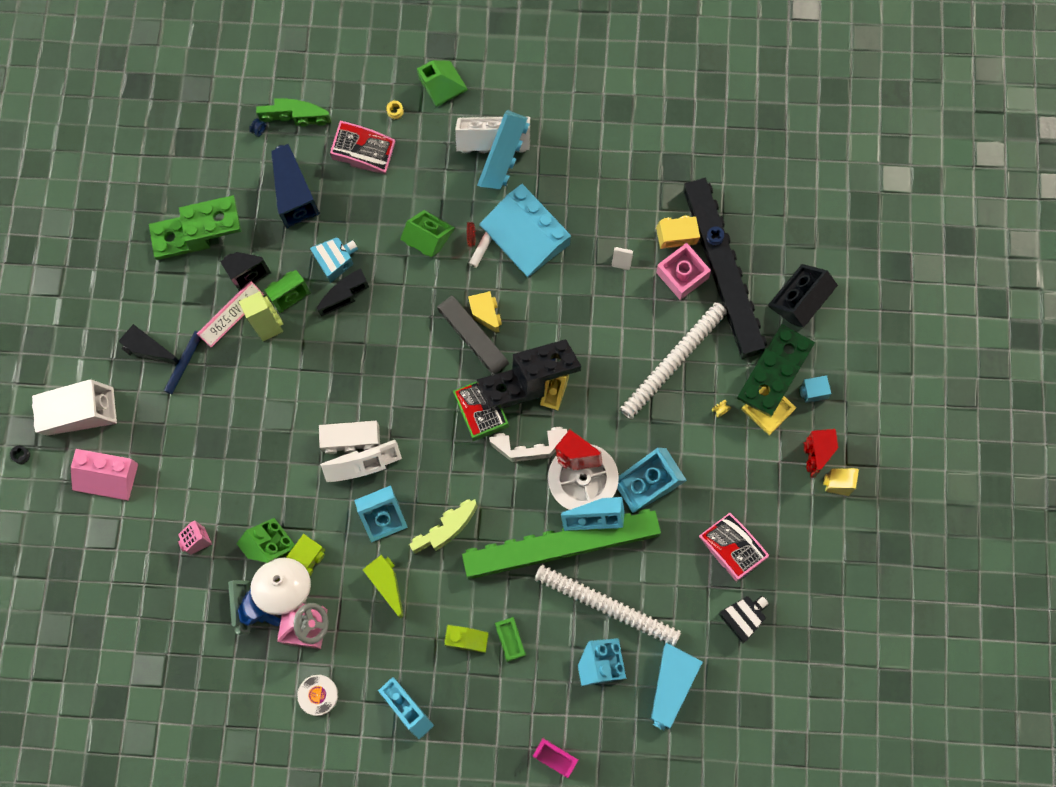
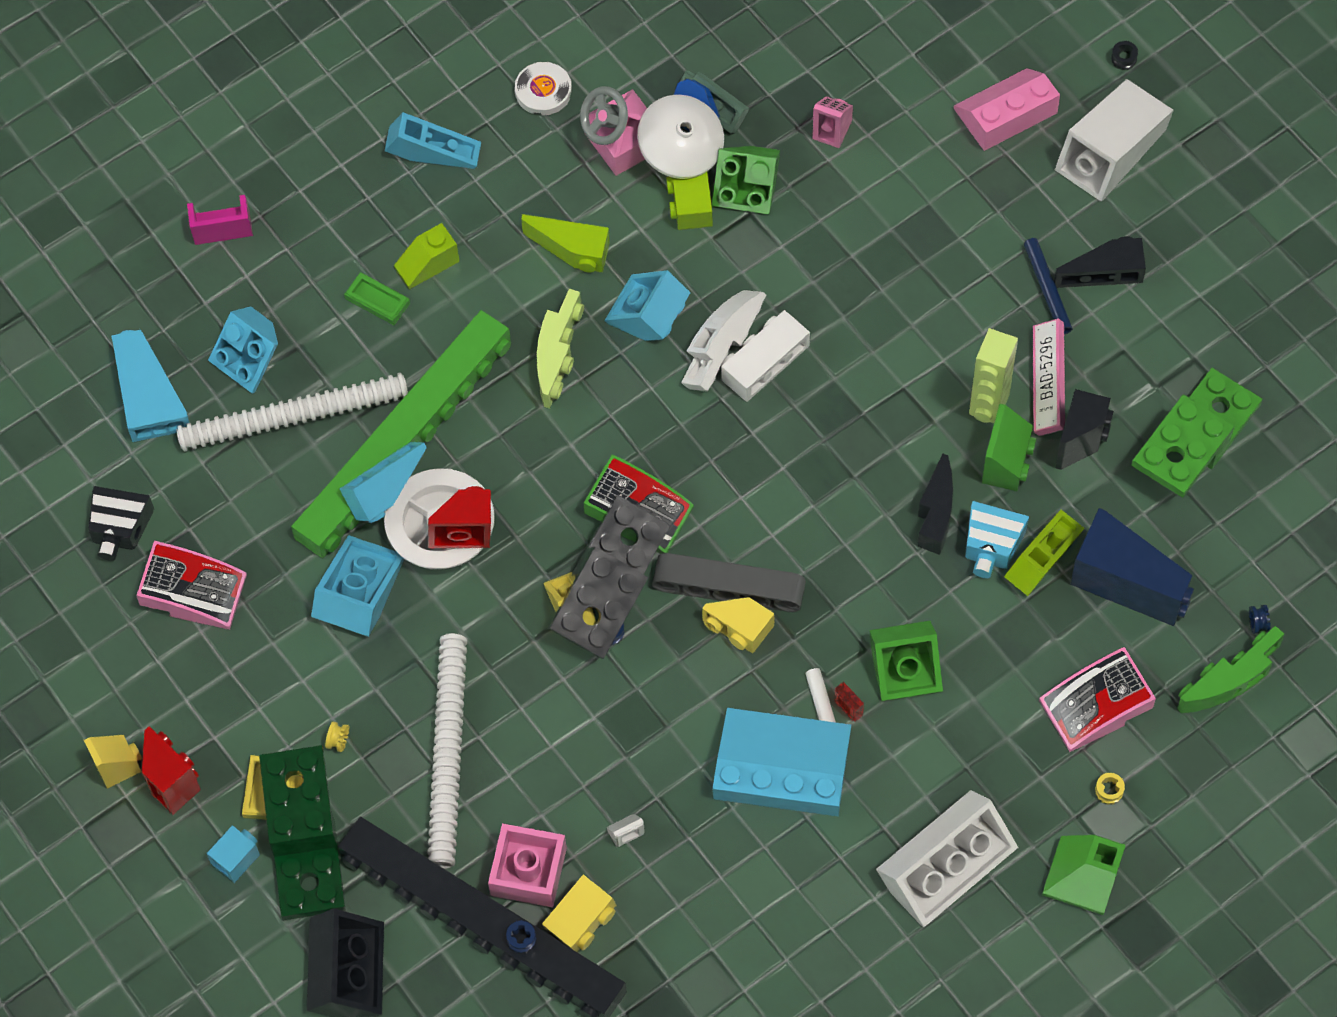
camera: 135 degrees right, 10 degrees down
medium azure slope [477,110,530,189] -> none
white slope [489,427,567,462] -> none
none -> lime slope [1004,509,1085,596]

